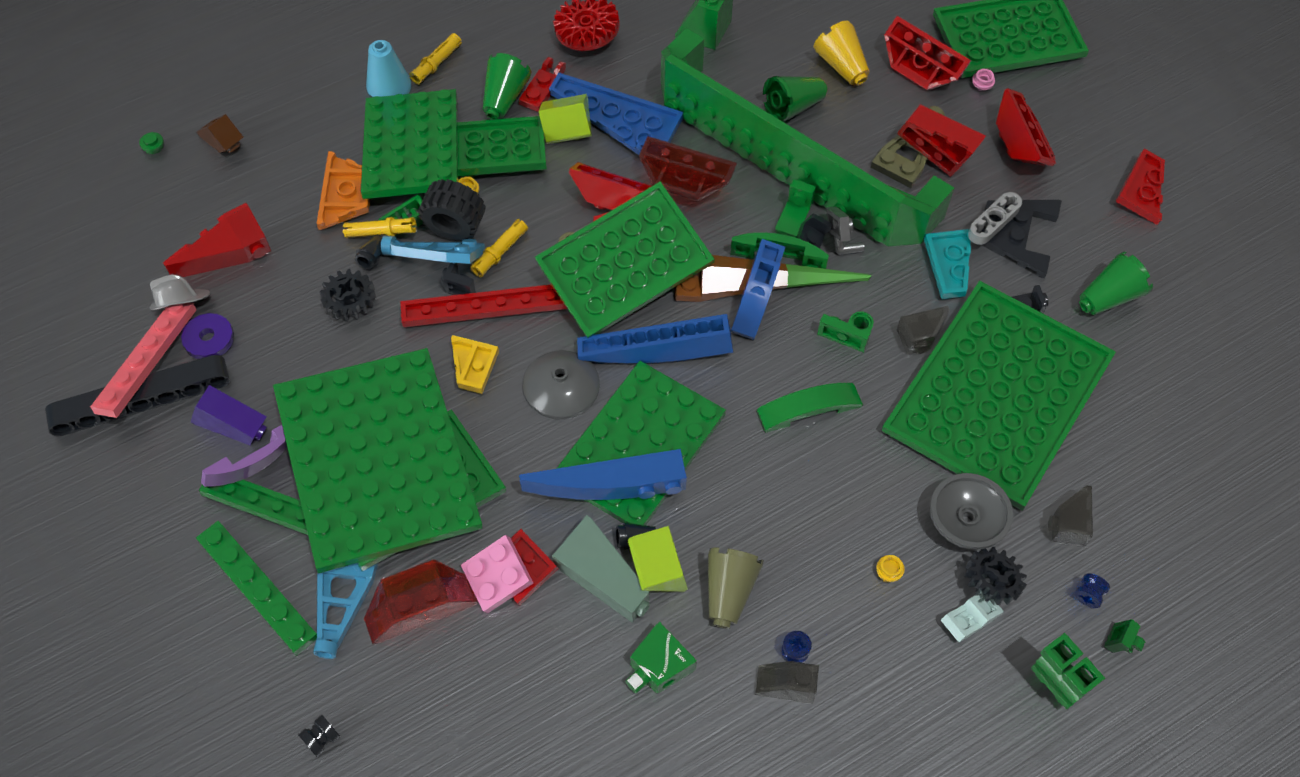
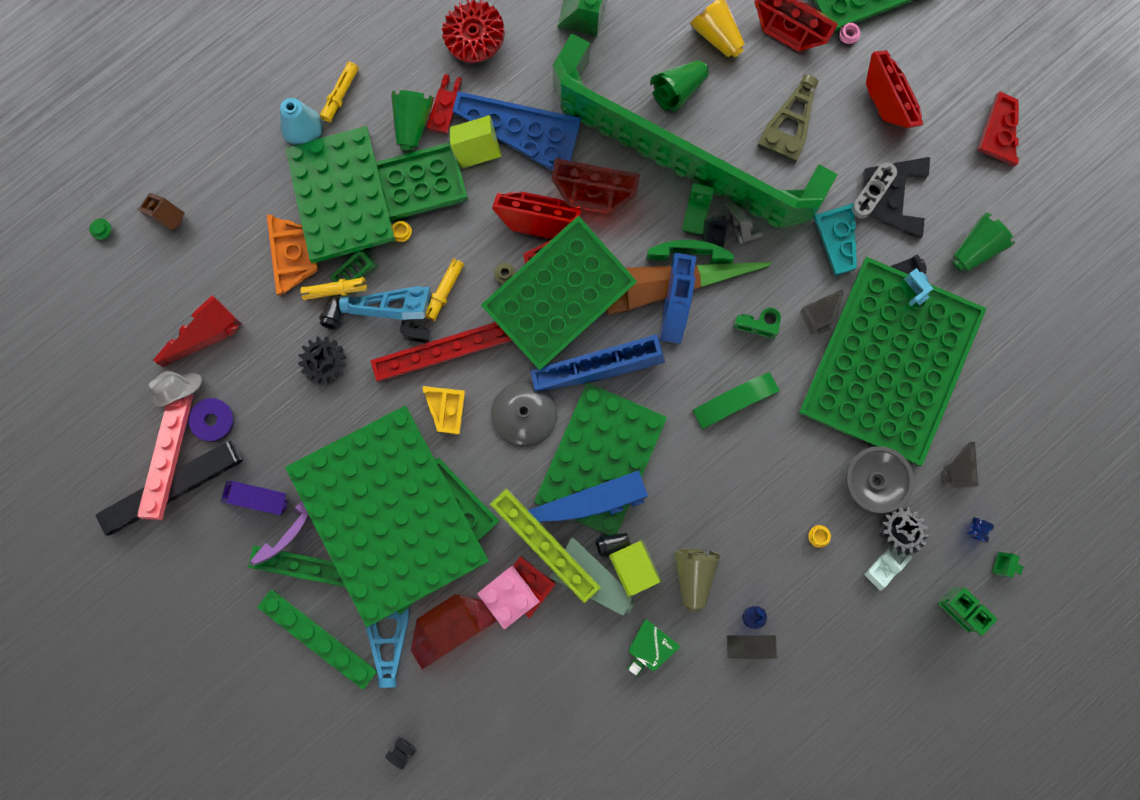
camera: 10 degrees left, 20 degrees up
black tyre [418,179,486,241] -> none
red wedge [897,104,986,177] -> none
none -> lime tile [490,488,601,603]
none -> medium azure bracket [904,268,933,306]

